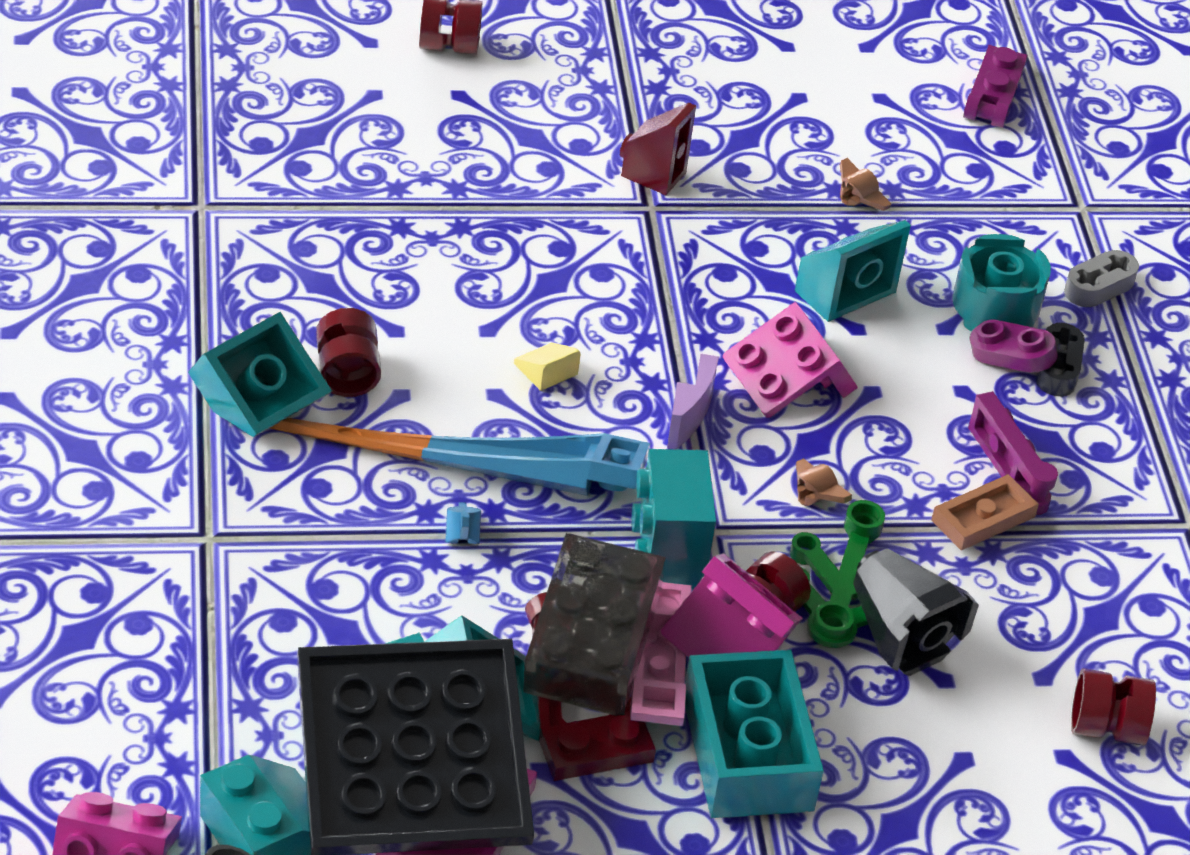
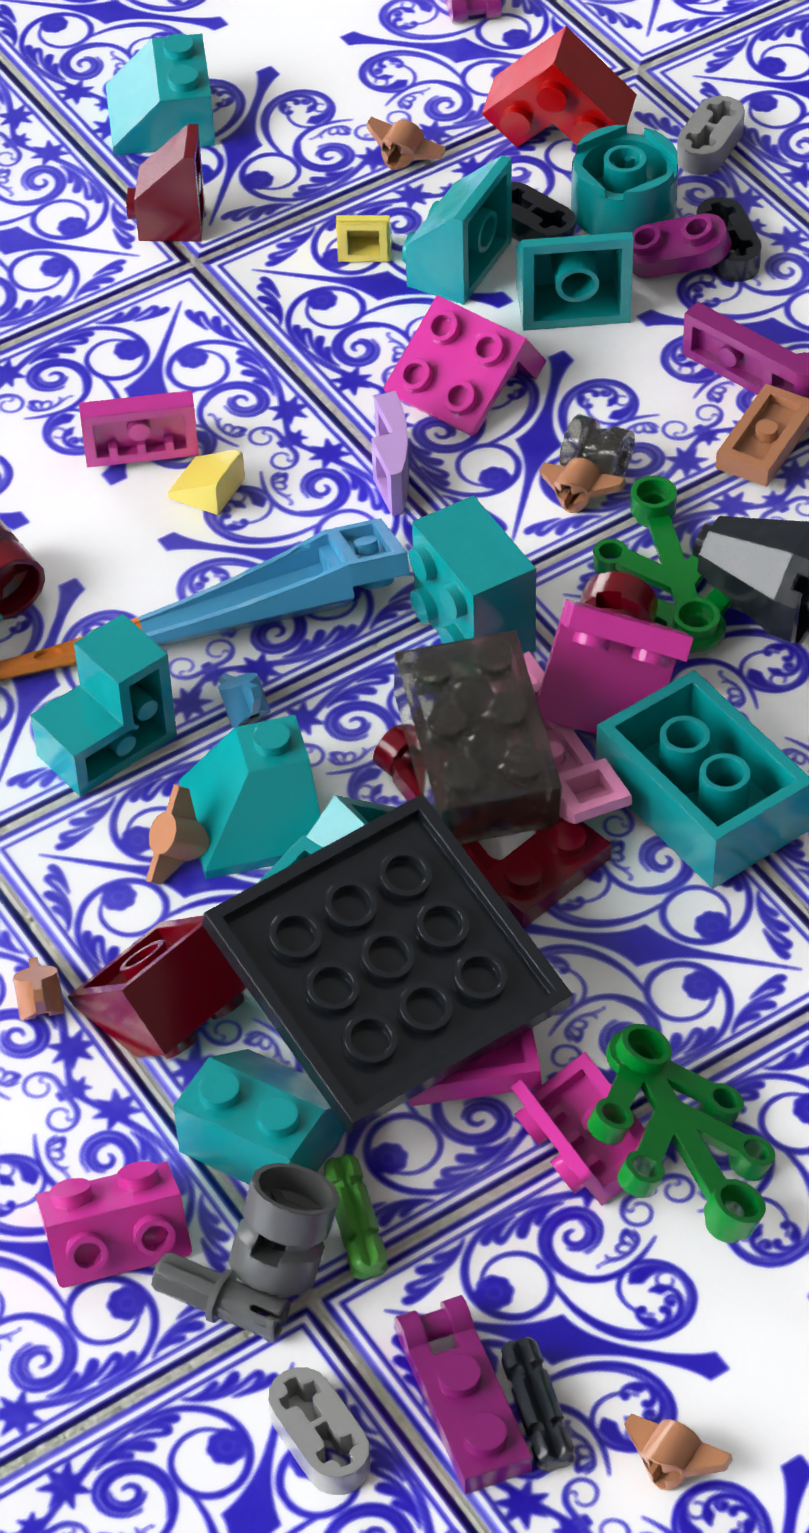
camera: 20 degrees left, 5 degrees up
none -> nougat piece [13,957,65,1021]
none -> teal brick [30,614,177,797]
none -> dark red slope [67,915,246,1059]
none -> dark pink bracket [79,390,199,468]
none -> teal slope [106,33,216,156]
none -> nougat piece [146,784,209,885]
none -> teal slope [179,715,321,880]
none -> light yellow slope [336,215,392,262]
none -> red brick [481,26,637,147]
none -> black beam [512,182,576,242]
none -> teal slope [516,232,634,331]
none -> clear smoke wheel [559,414,635,477]

